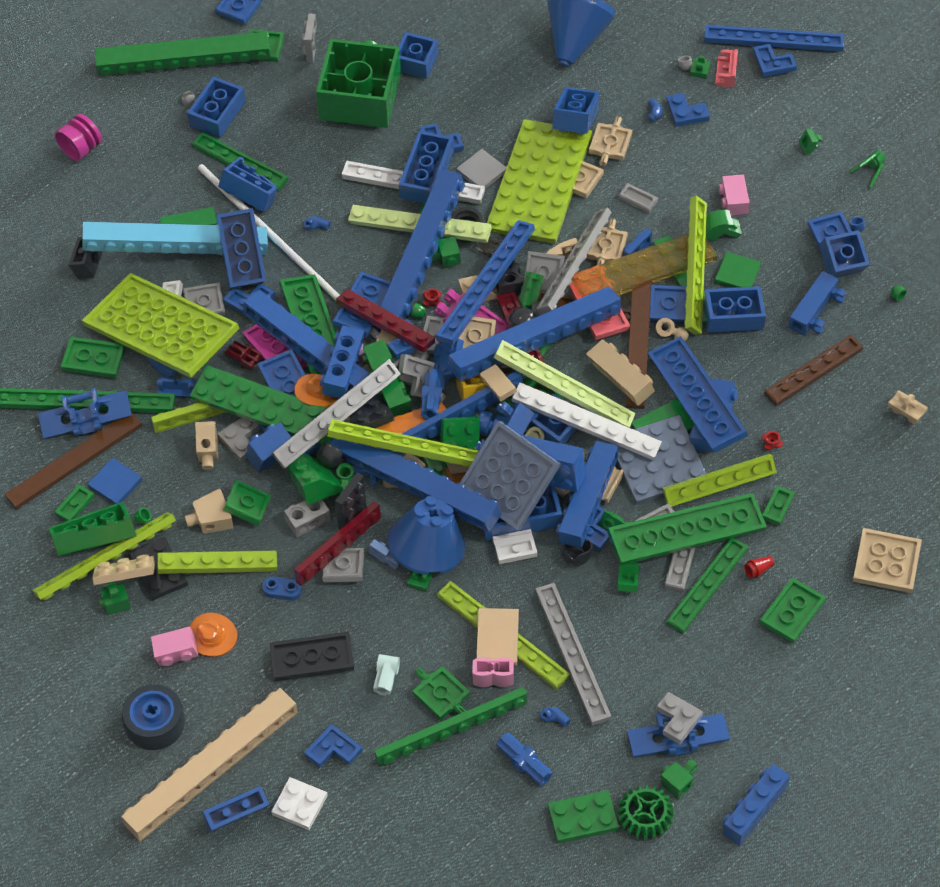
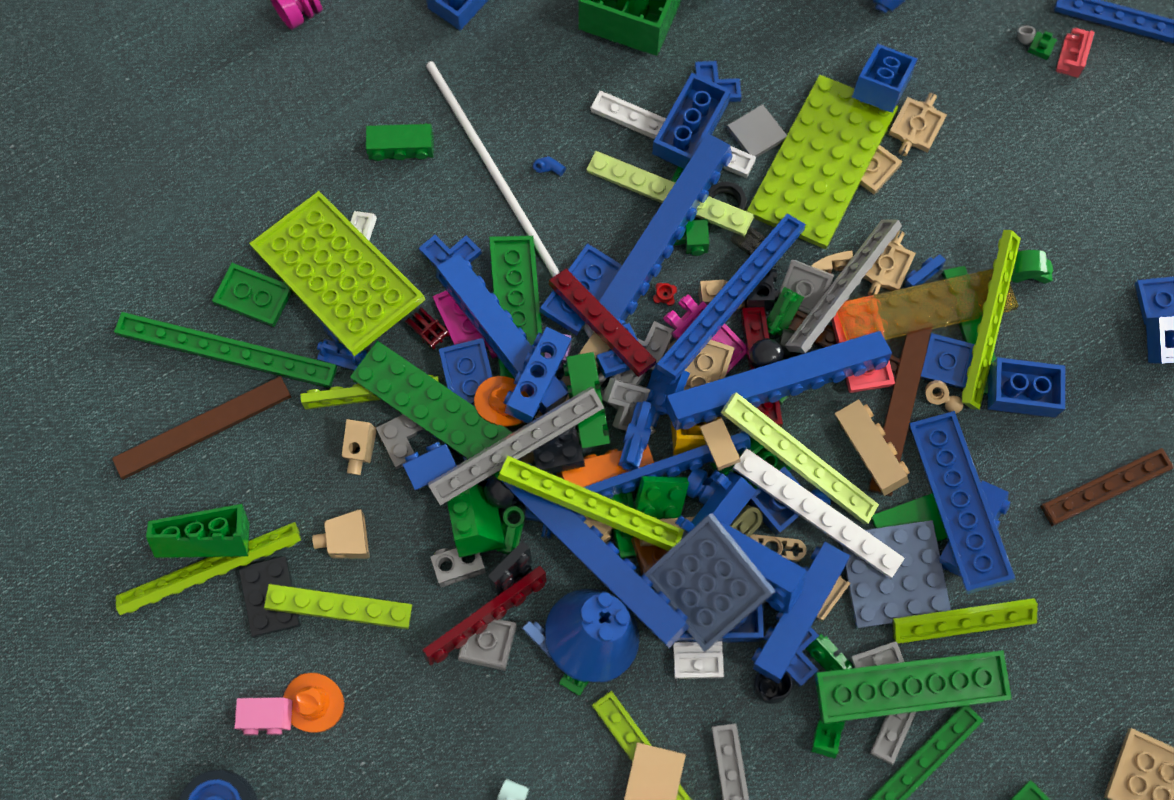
camera: 10 degrees right, 15 degrees up
blue piece [38,388,132,439] -> none
green plate [54,484,95,522] -> none
black brick [68,237,103,279] -> none
medium azure brick [82,222,268,255] -> none
blue tile [88,458,143,504] -> none
tan plate [92,555,155,585] -> none
green brick [99,581,131,615] -> none
green hinge [134,507,151,524] -> none
light grey tile [183,282,225,316] -> none
green tile [192,132,289,192] -> none
blue brick [215,208,267,288] -> none
blue wedge [218,156,277,212] -> none
green tile [223,480,271,526] -> none
blue plate [262,577,302,600] -> none
black plate [269,631,354,681] -> none
green hinge [411,303,425,319] -> none
light grey tile [618,183,658,214] -> none
blue arm [648,98,663,121] -> none
blue plate [666,93,710,127] -> none
green tile [715,252,761,288] -> none
bright pink brick [719,175,750,216] -> none
red cone [744,556,775,578] -> none
blue plate [753,44,797,77] -> none
red plate [761,431,783,450] -> none
green plate [762,485,795,526] -> none
blue brick [789,271,846,336] -> none
green tile [799,129,823,154] -> none

